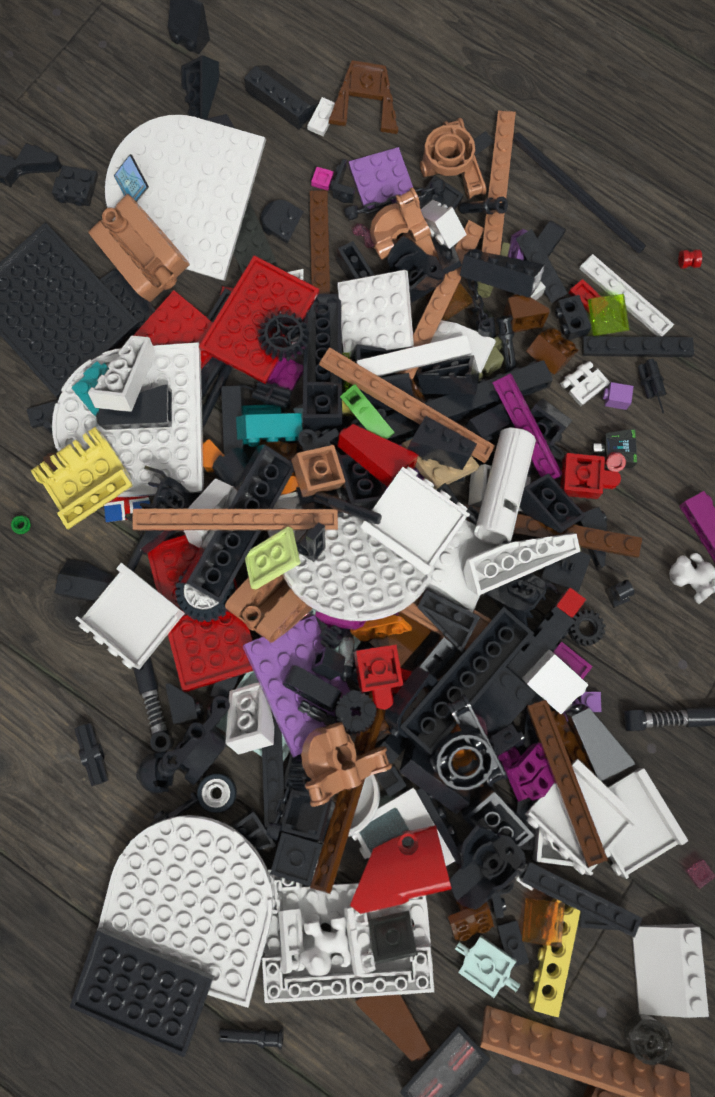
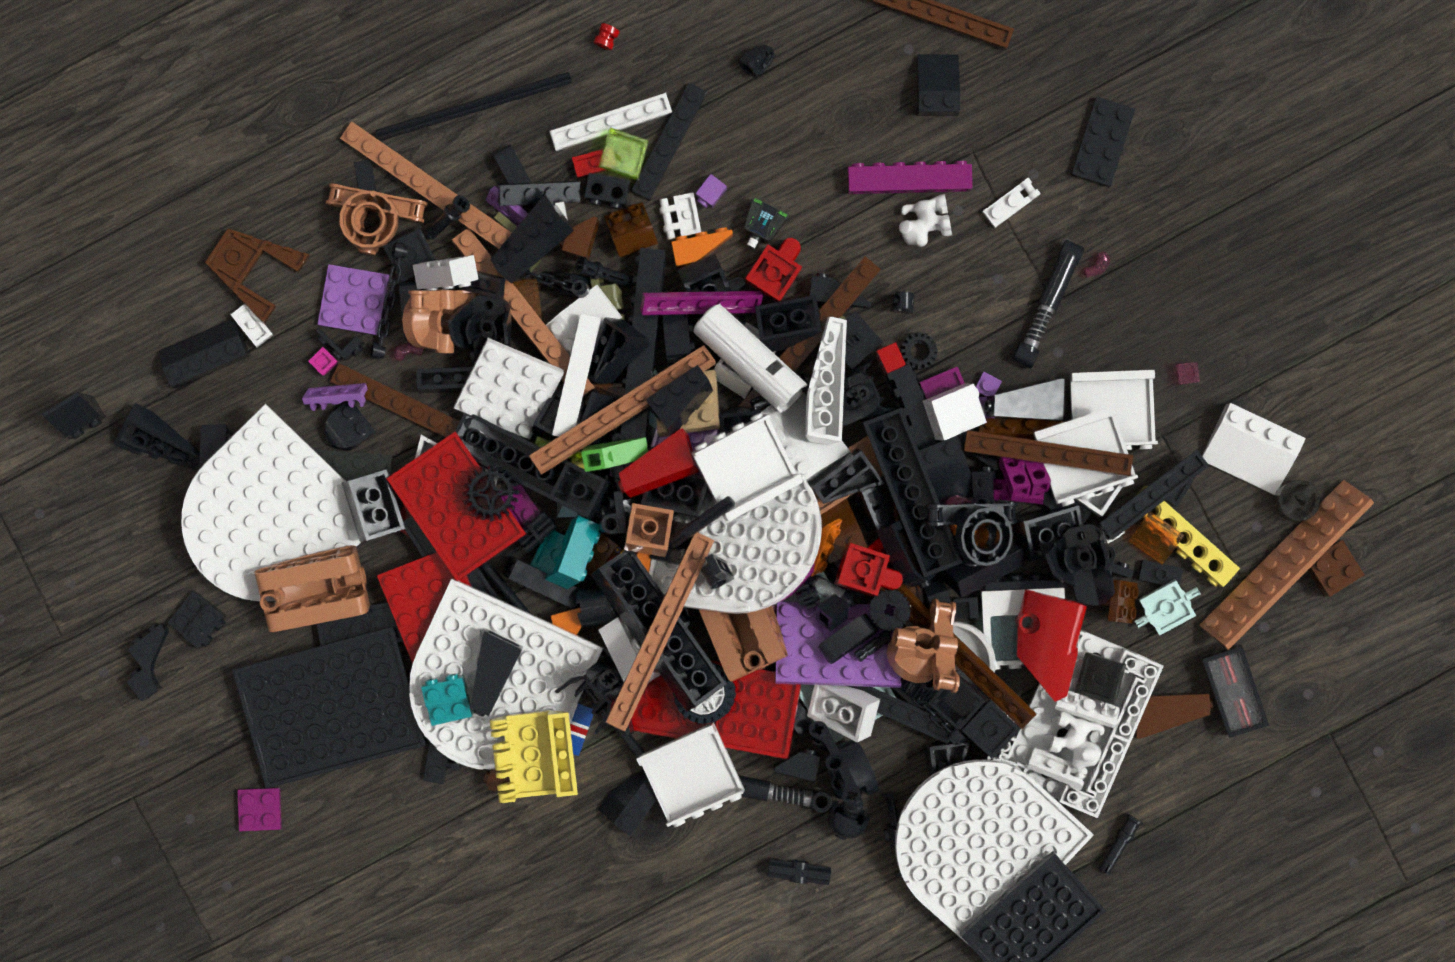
camera: 60 degrees left, 10 degrees up
green plate [11,515,31,534] -> none
white wedge [88,336,155,412] -> none
piece [114,154,149,202] -> none
wheel [197,774,237,813] -> none
yellowish green tile [245,527,301,590] -> none
tile [606,452,626,472] -> none
black piece [637,358,666,414] -> none
none -> medium lavender plate [302,383,368,411]
none -> brick [342,469,405,542]
none -> orange slope [672,227,733,268]

